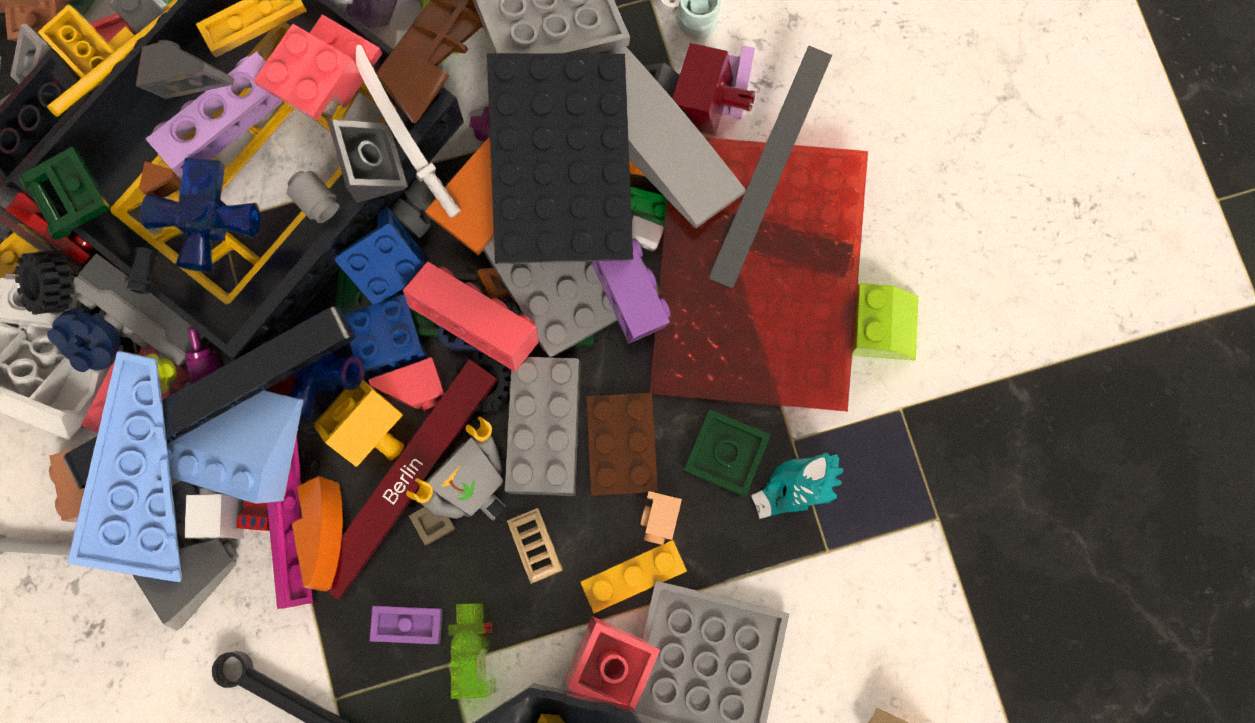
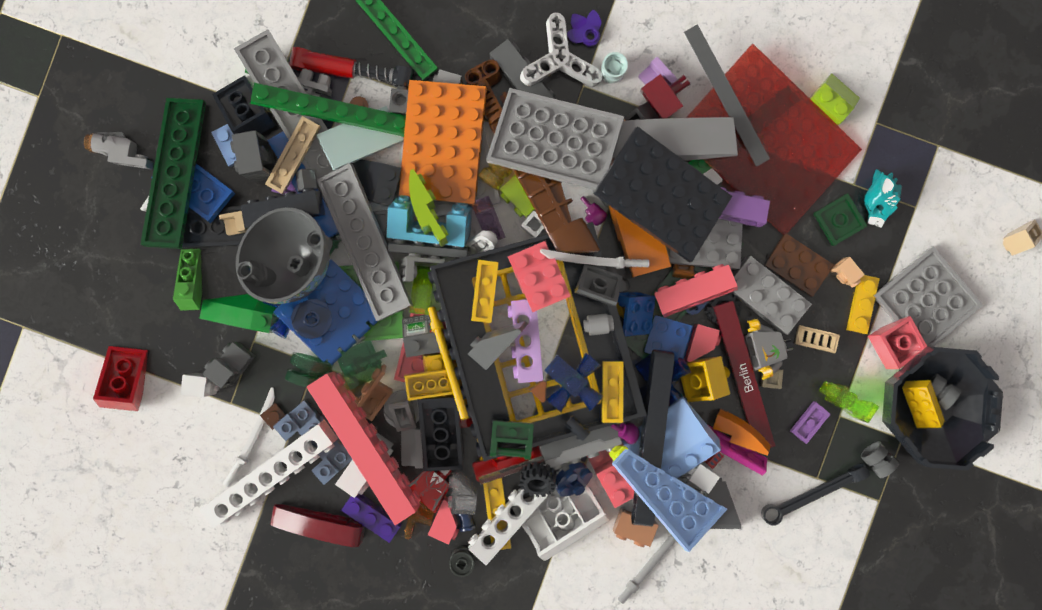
camera: 60 degrees left, 10 degrees up
none -> yellow plate [602,361,623,423]

